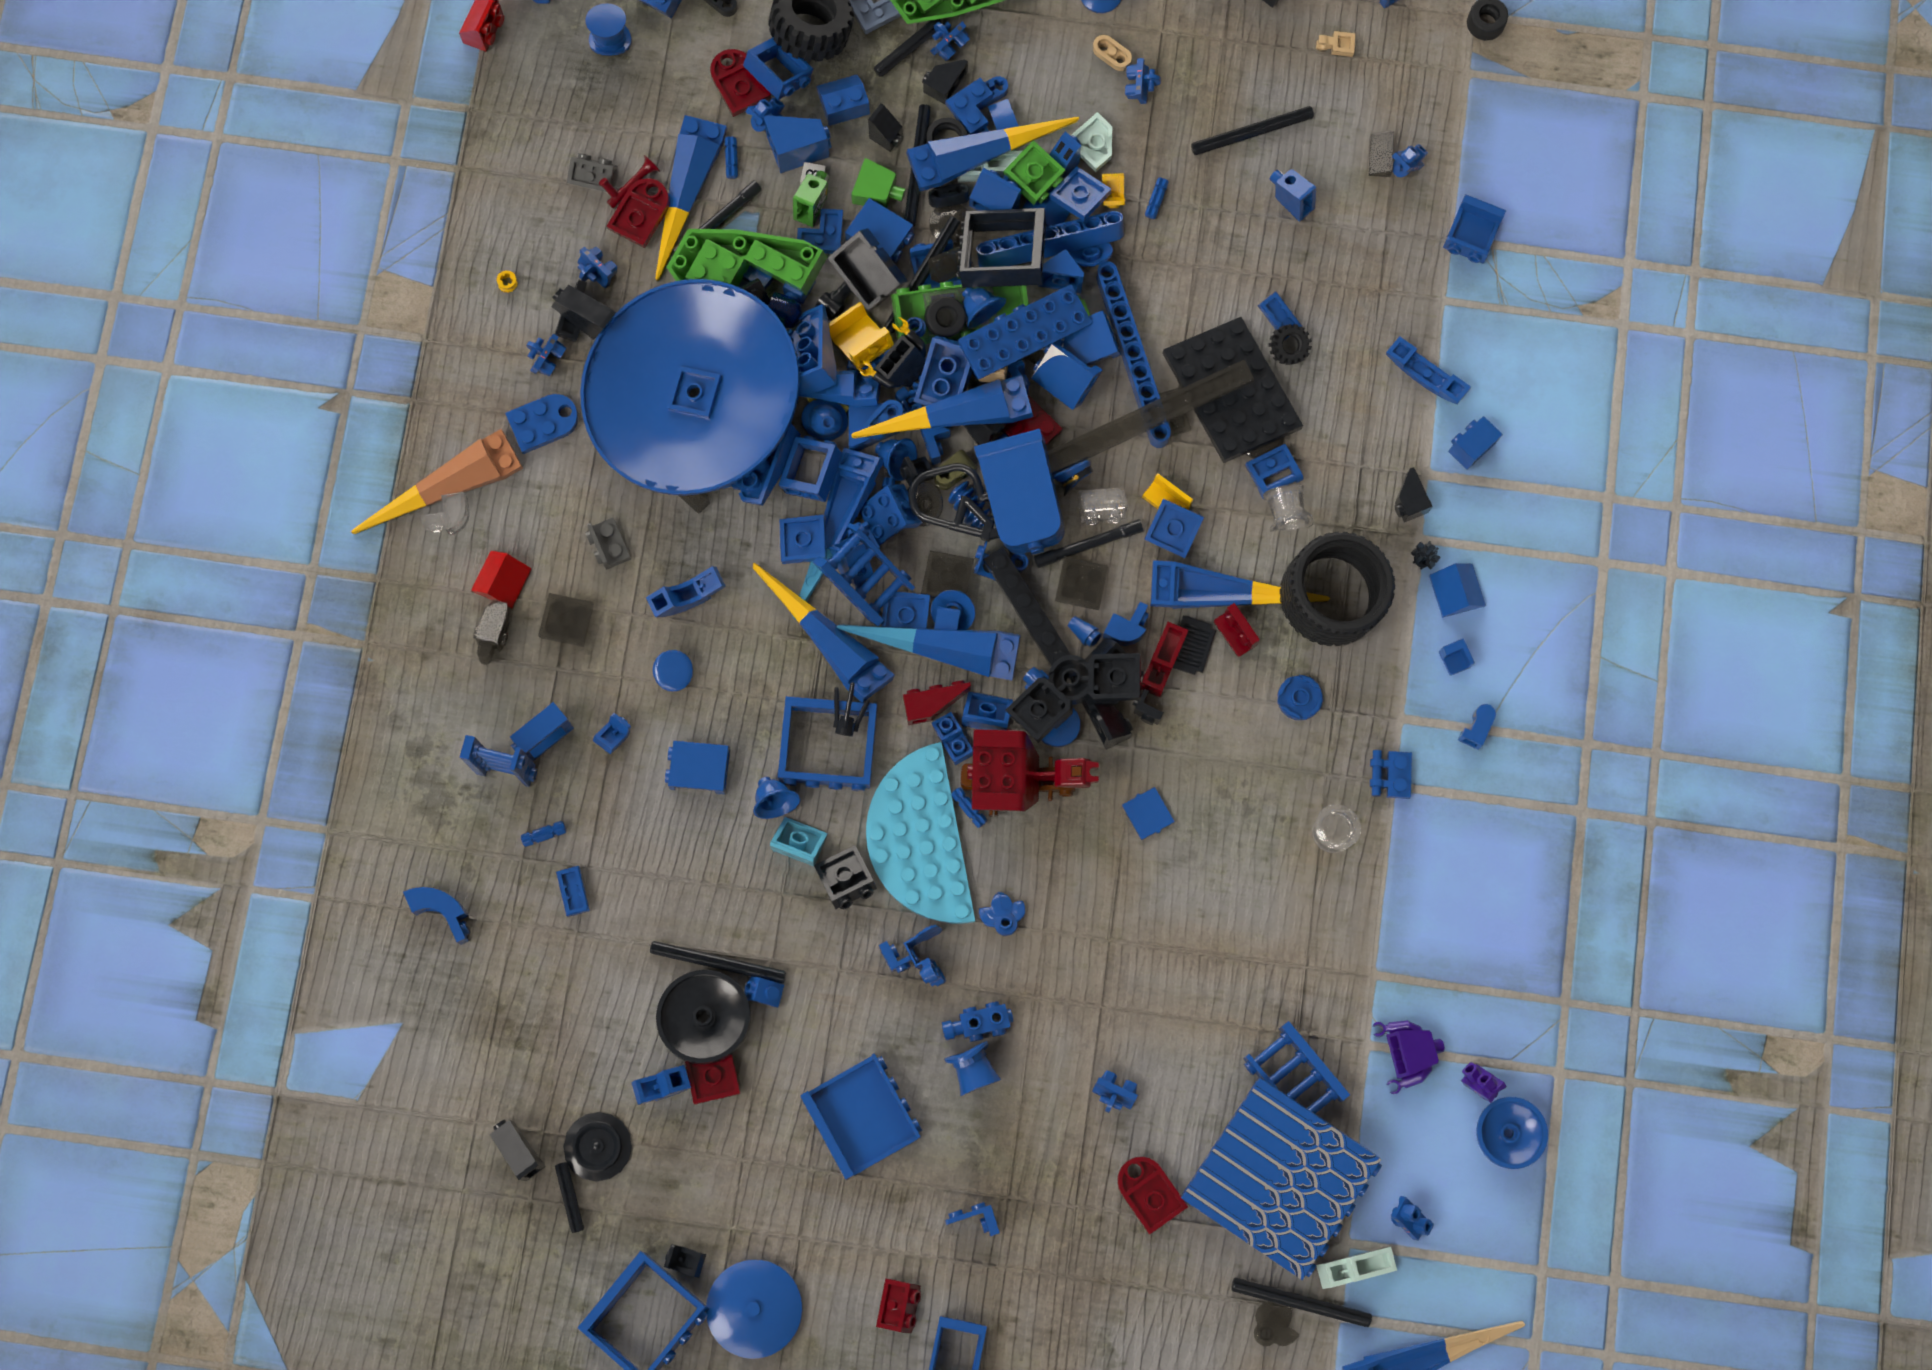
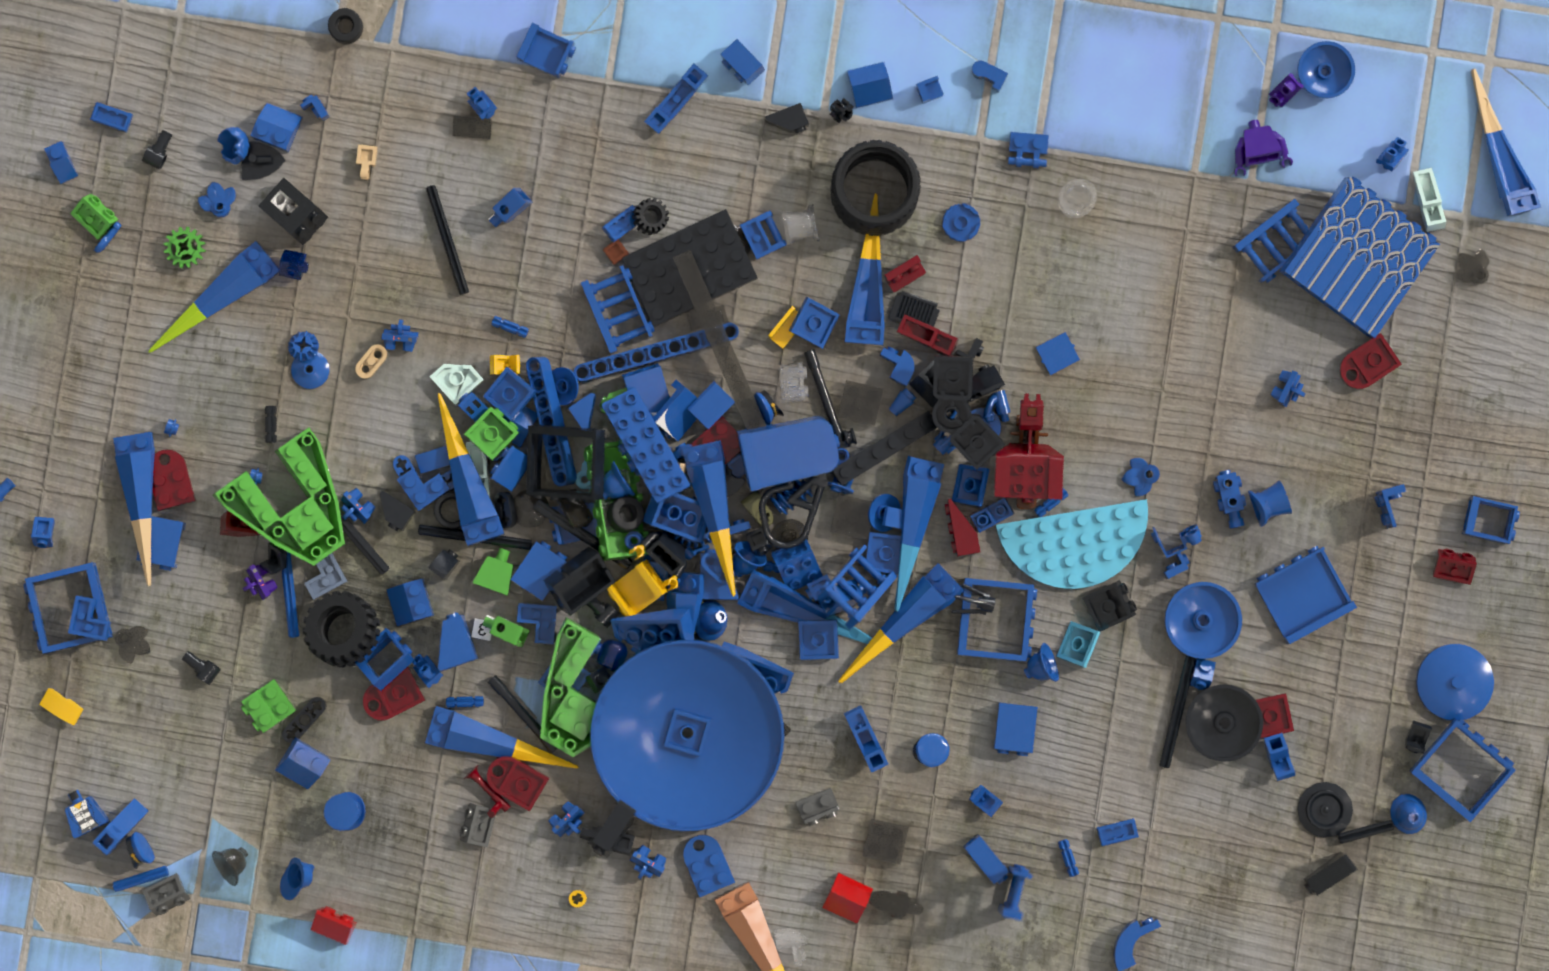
camera: 90 degrees left, 10 degrees up
blue window [778,436,843,502] -> none
black axle [1231,1278,1372,1327] -> none
none -> blue fence [581,265,655,355]
none -> copper tile [603,239,629,265]
none -> blue slope [687,382,735,430]
none -> black bush [843,428,857,447]
none -> blue plant [983,390,1011,422]
none -> blue dish [1165,582,1242,659]
none -> blue hat [1390,794,1427,834]

